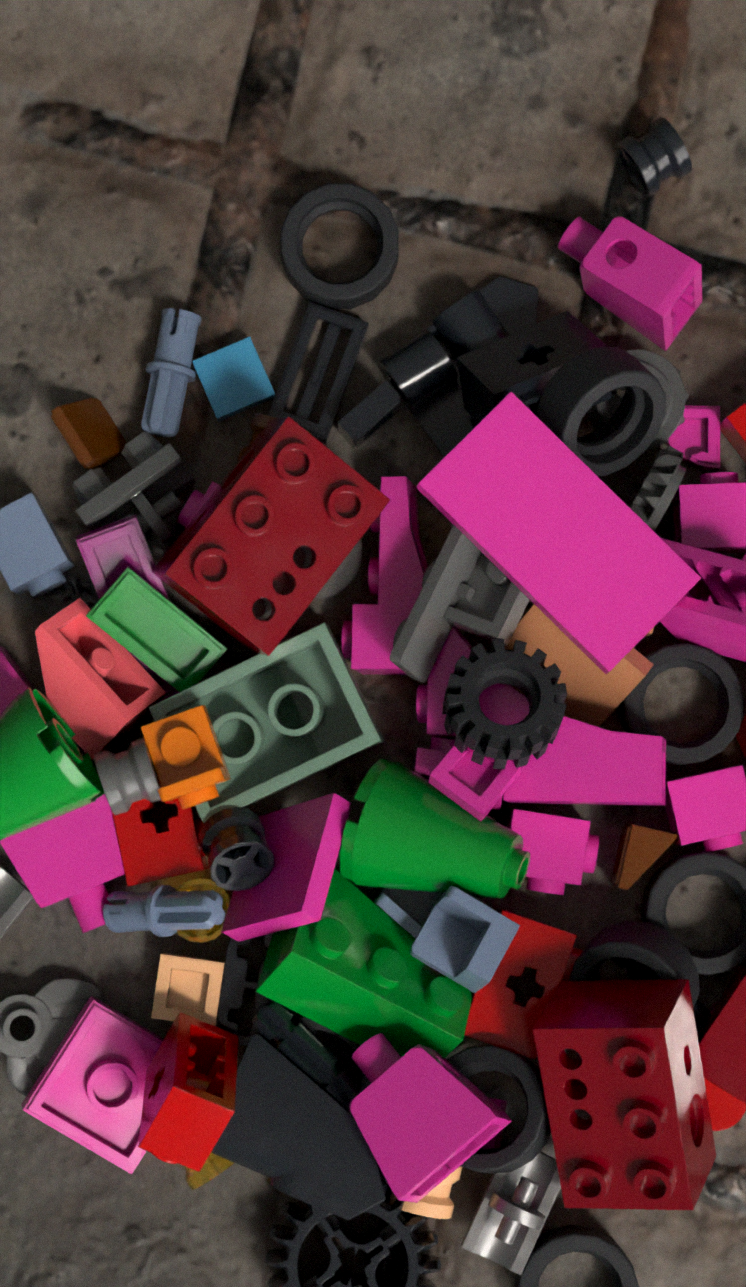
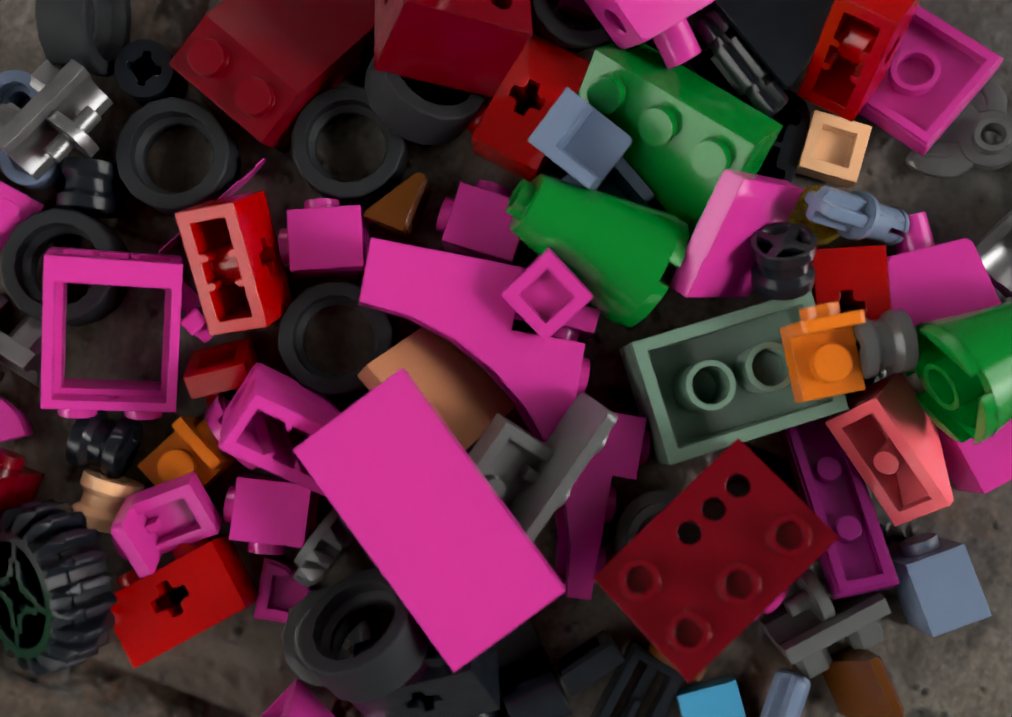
camera: 170 degrees left, 0 degrees up
green tile [86,567,227,692] -> none
black tyre [442,639,567,769] -> none

